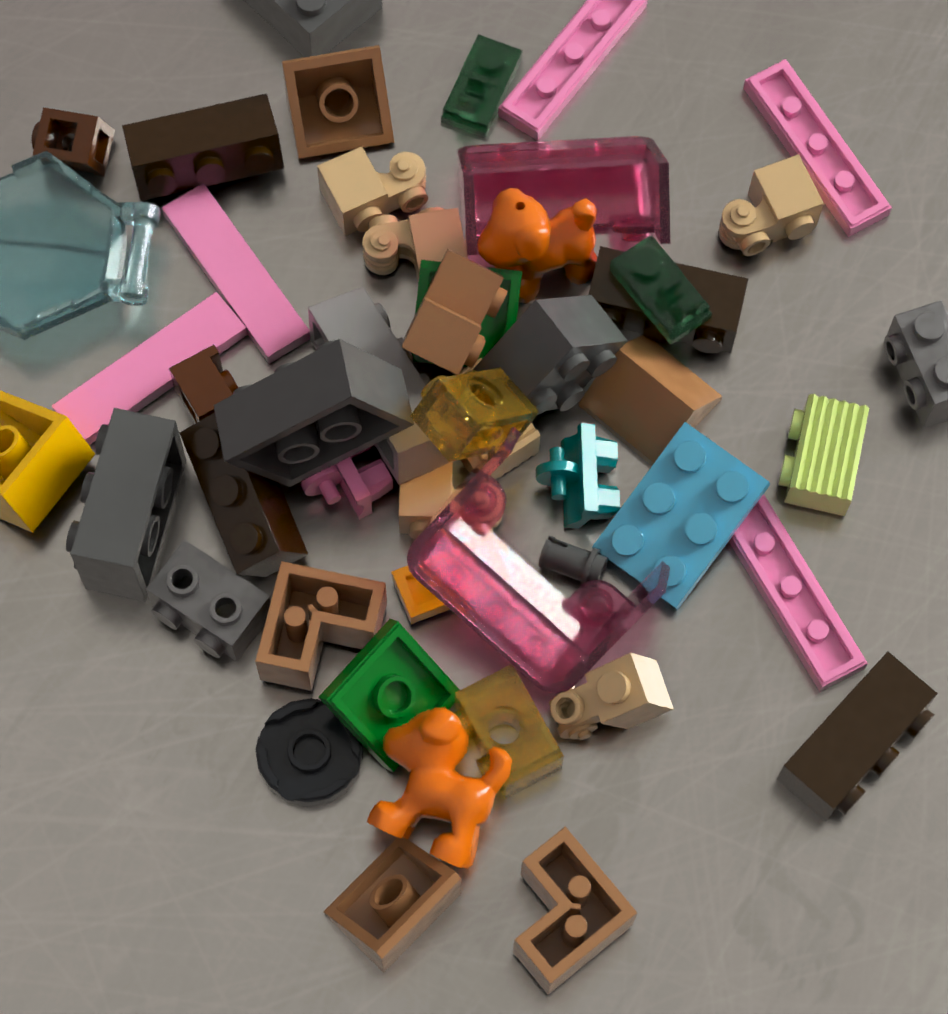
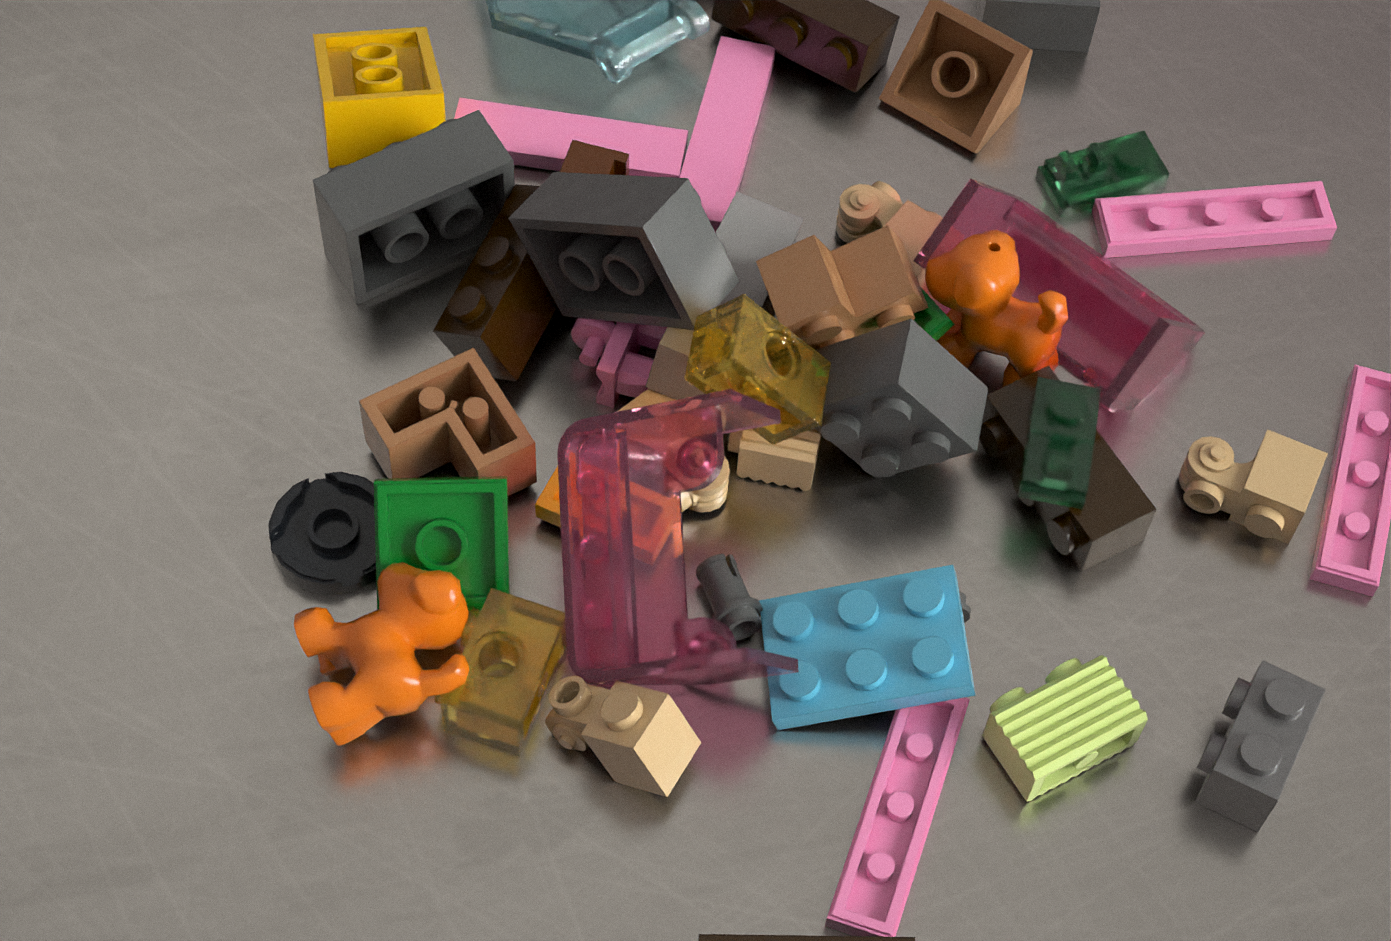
camera: 45 degrees right, 10 degrees down
flat silver brick [146,540,271,662] -> none
tan brick [317,146,428,236] -> none
medium nougat slope [323,837,461,973] -> none
medium nougat brick [513,826,637,995] -> none
teal hips [535,423,621,529] -> none
medium nougat slope [579,335,722,466] -> none

